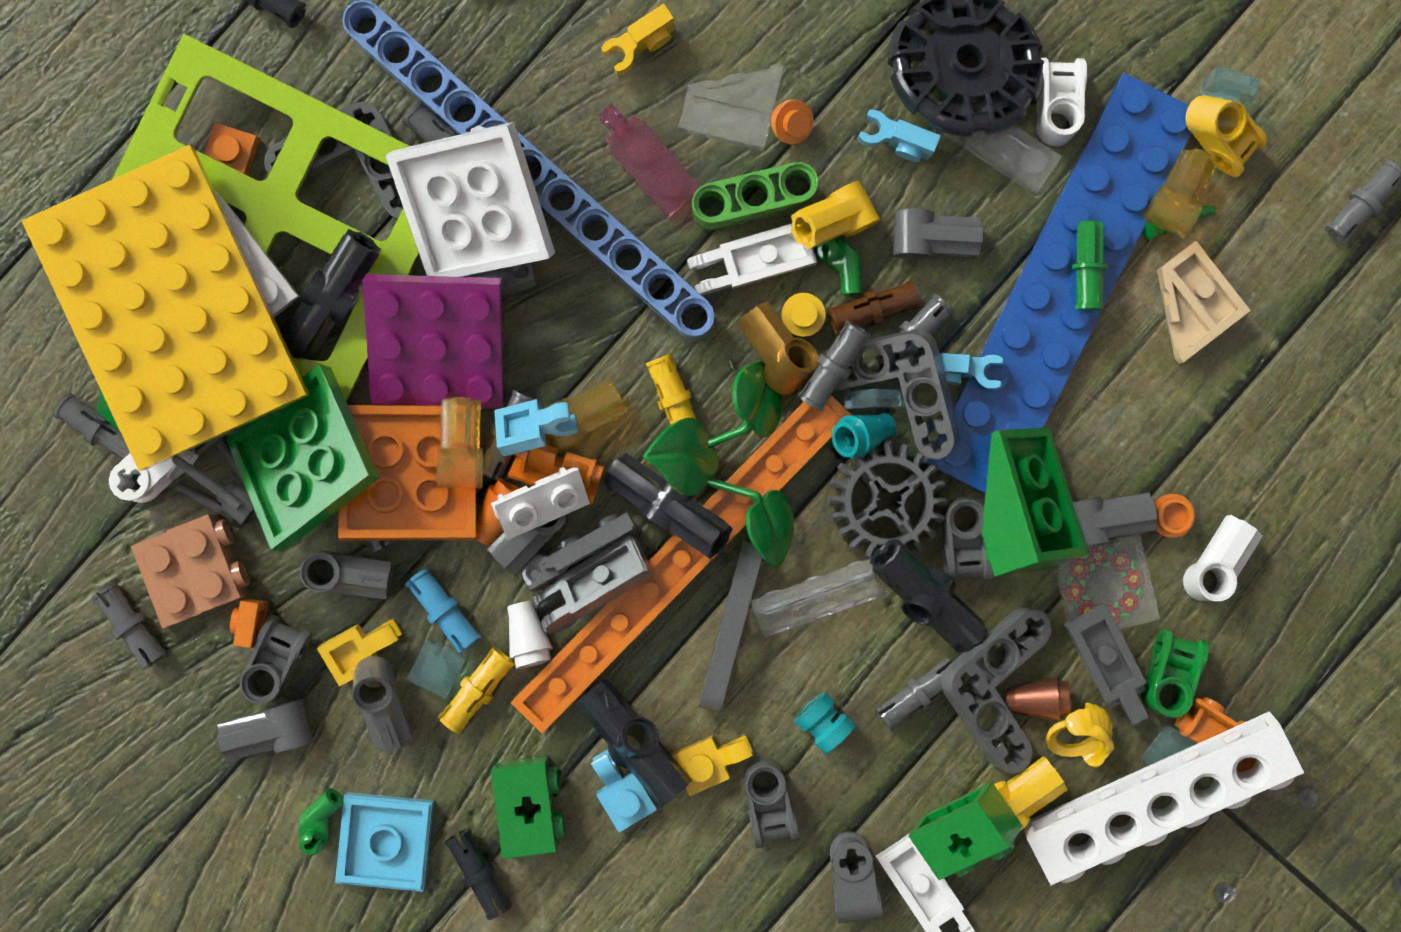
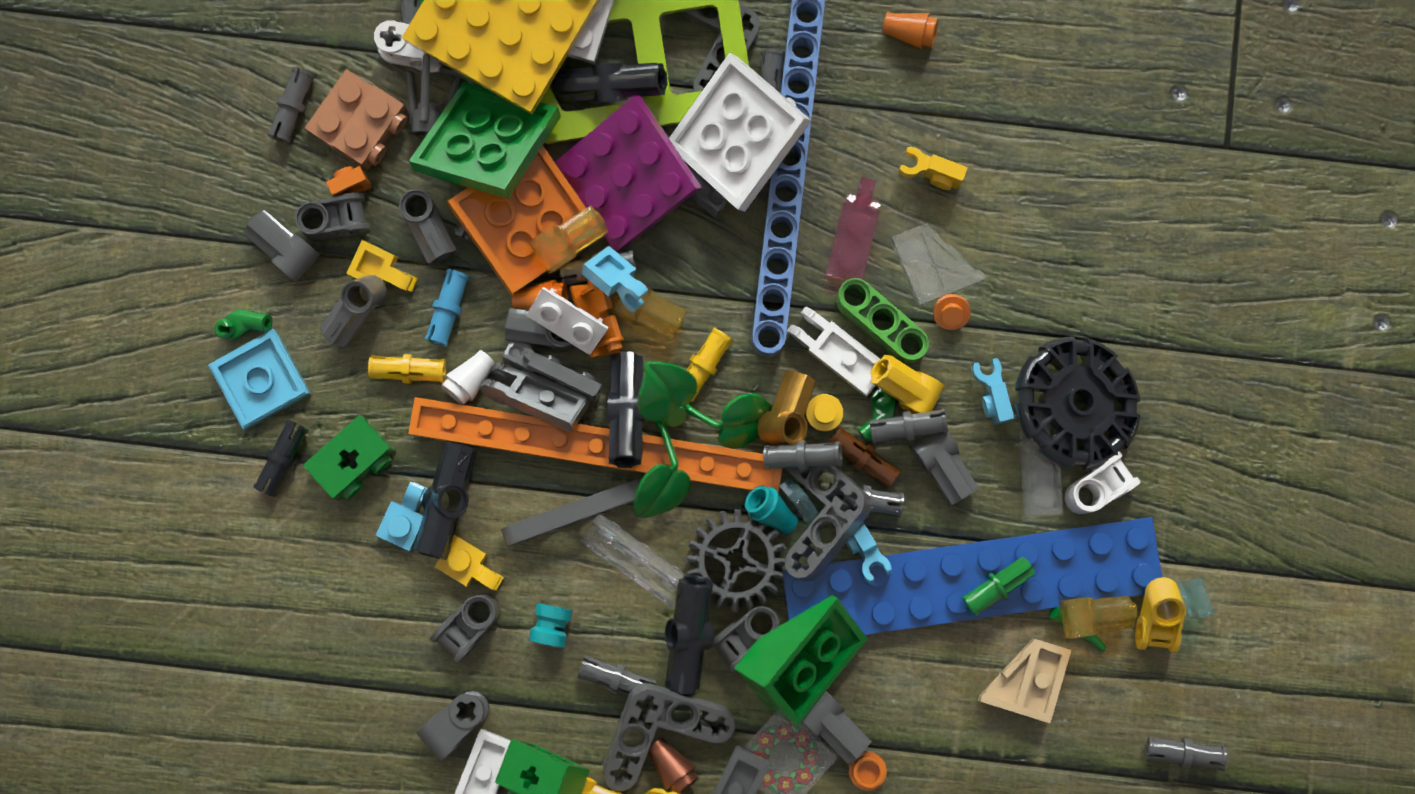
camera: 55 degrees right, 5 degrees down
clear light blue plate [406,638,468,699] -> none
none -> dark grey pin [869,408,948,444]

